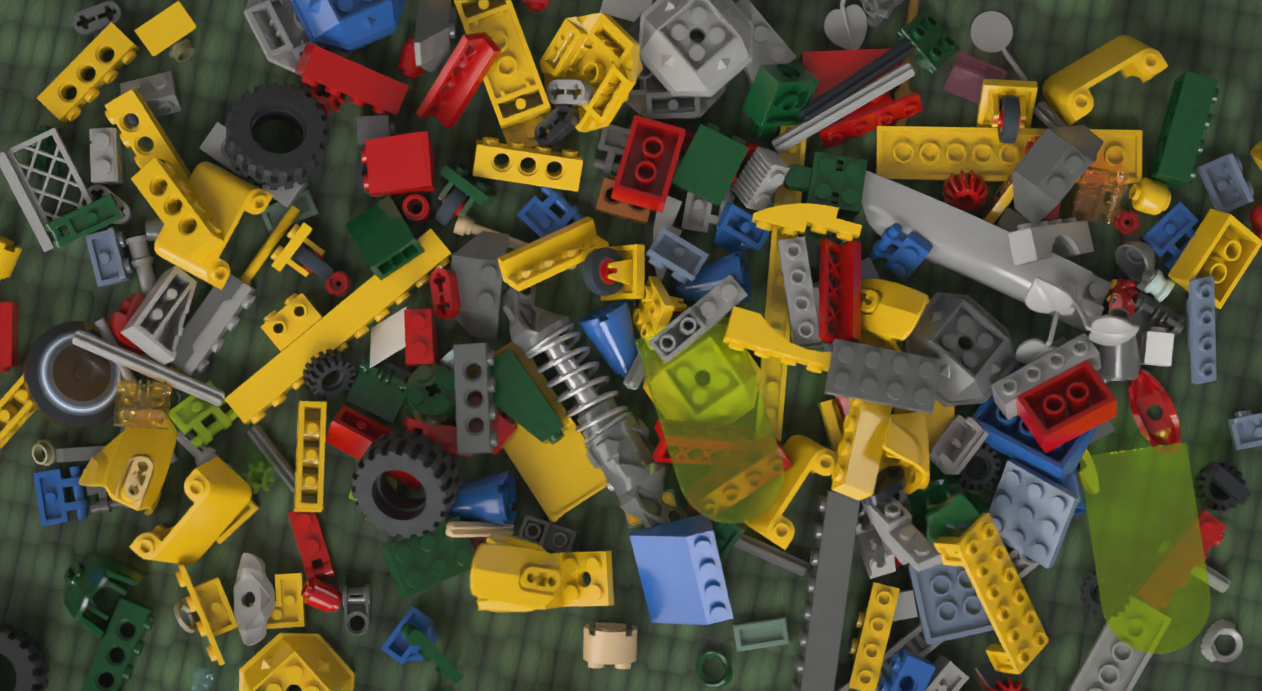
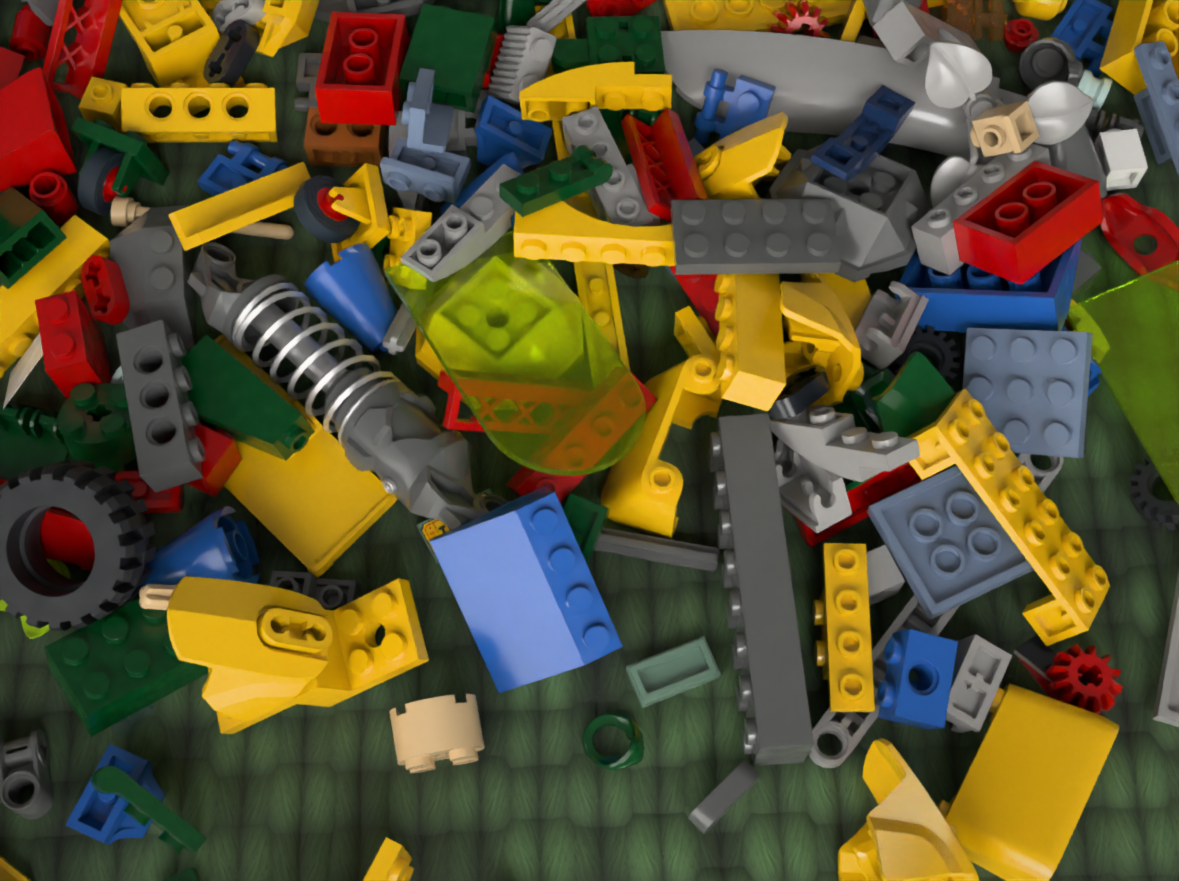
camera: 10 degrees left, 20 degrees down
none -> yellow brick [78,77,128,134]
none -> sand blue bracket [401,68,454,153]
none -> dark green plate [499,145,613,217]
none -> dark blue slope [810,85,916,180]
none -> tan brick [970,100,1040,157]

